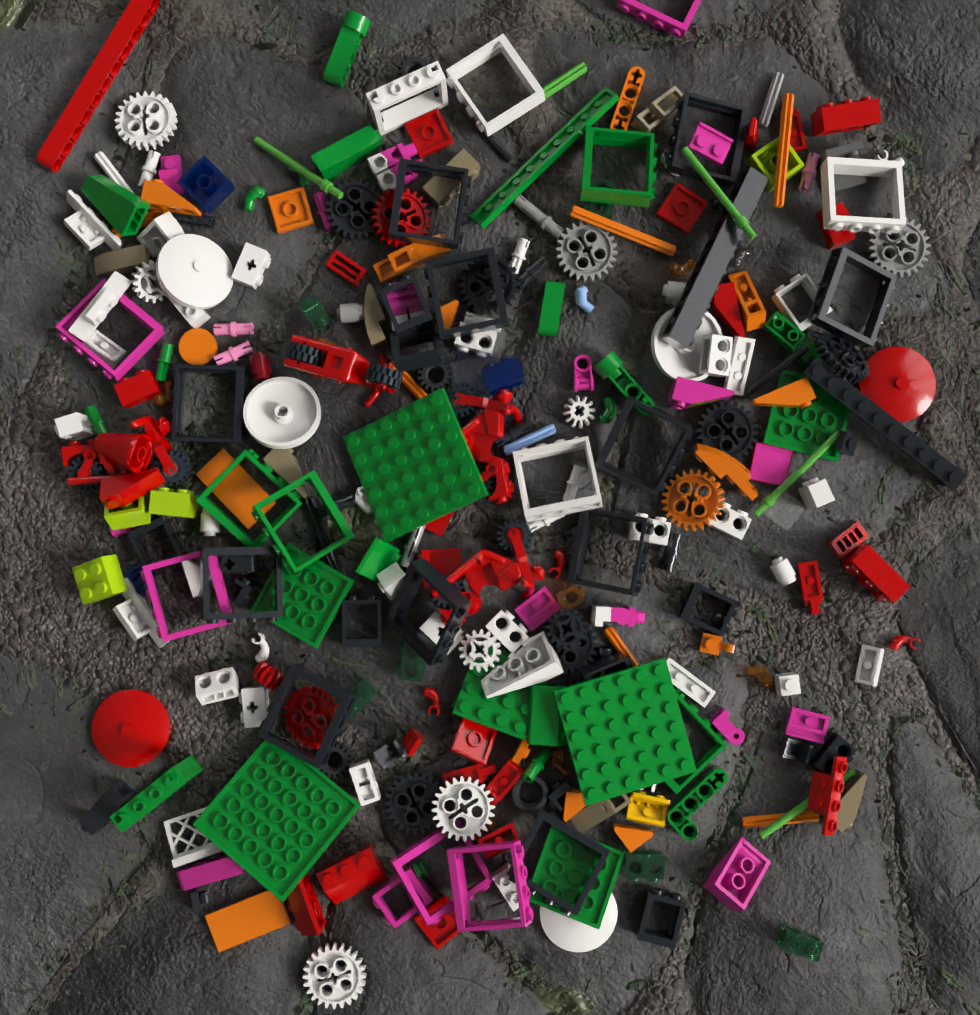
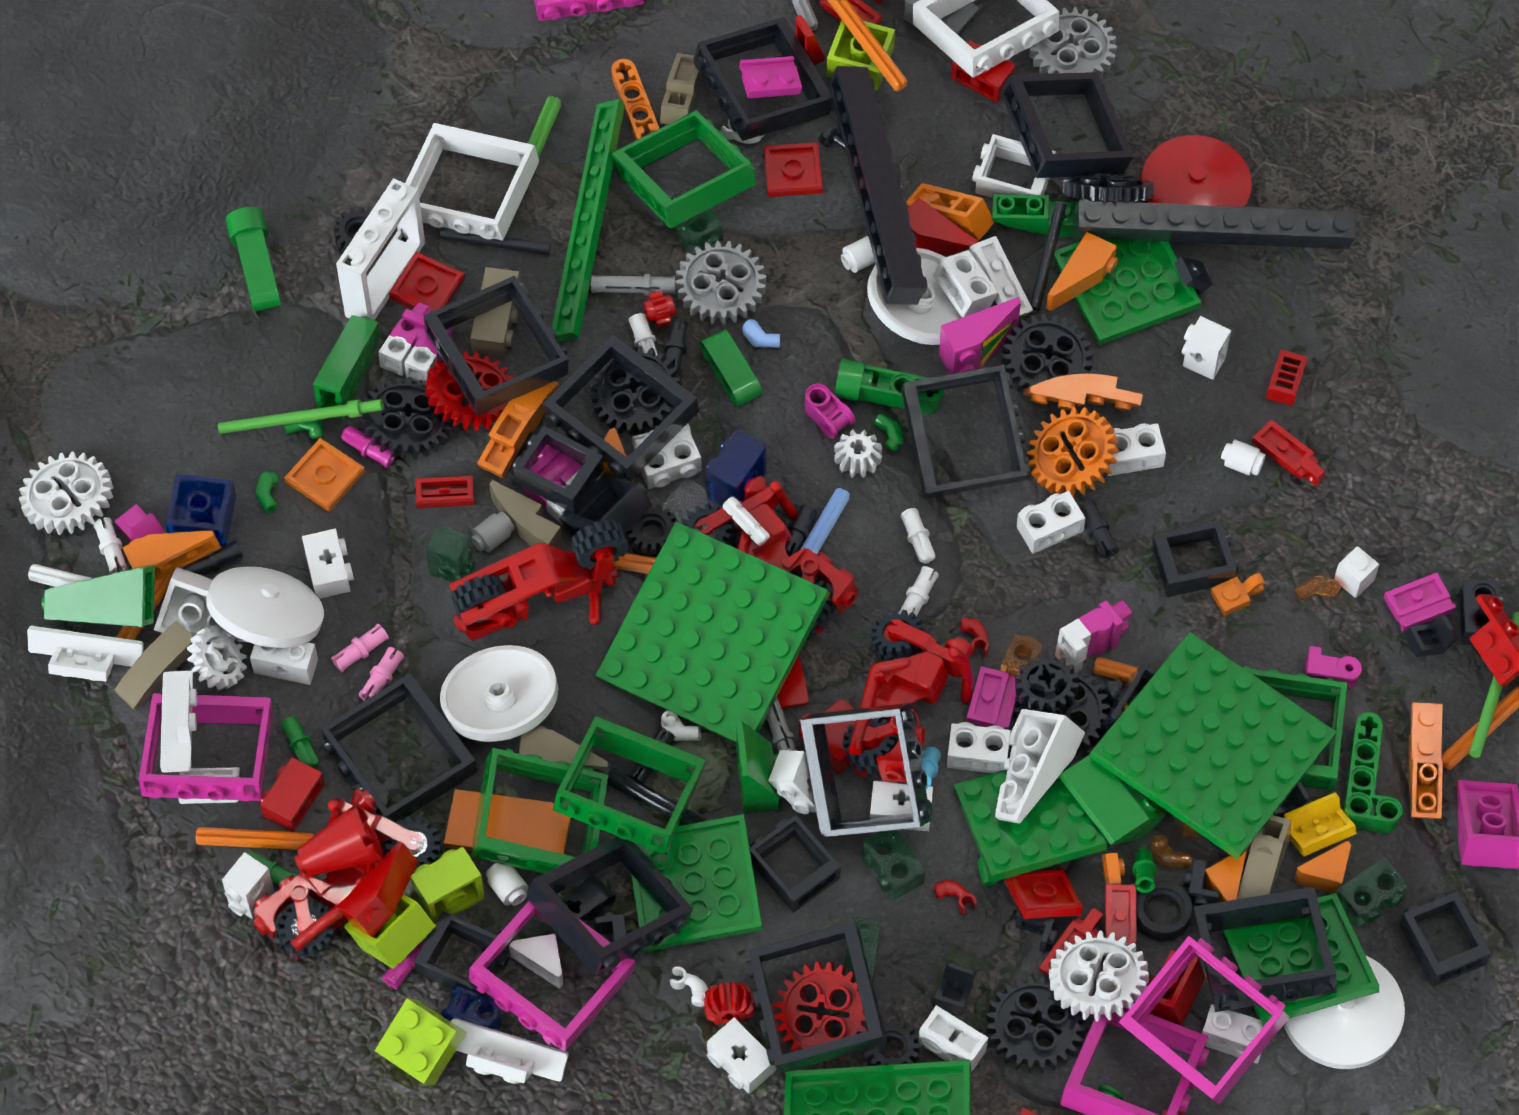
camera: 40 degrees left, 25 degrees down
clear orange arm [153,381,174,406] -> none
orange tile [179,328,218,365] -> none
white brick [195,667,240,705] -> none
dark red brick [249,352,271,381] -> none
red slope [402,728,424,757] -> none
white gear [459,629,501,673] -> none
white window [513,436,603,522] -> none
black window [567,509,654,597] -> none
orange axle [570,206,676,256] -> none
white plate [666,657,716,708] -> none
clear orange arm [669,257,697,276] -> none
bright green bar [681,147,757,240] -> none
dark pink tile [749,442,793,486] -> none
bright green bar [753,431,839,517] -> none
clear piece [762,491,806,532] -> none
bright pink pin [798,152,820,193] -> none
red brick [841,544,911,603] -> none
white slope [854,644,884,687] -> none
red arm [888,635,921,651] -> none
none -> orange axle [195,827,314,850]
none -> red gear [643,290,676,327]
none -> white axle [723,497,770,546]
none -> medium azure pin [920,746,941,789]
none -> orange slope [1409,702,1443,819]

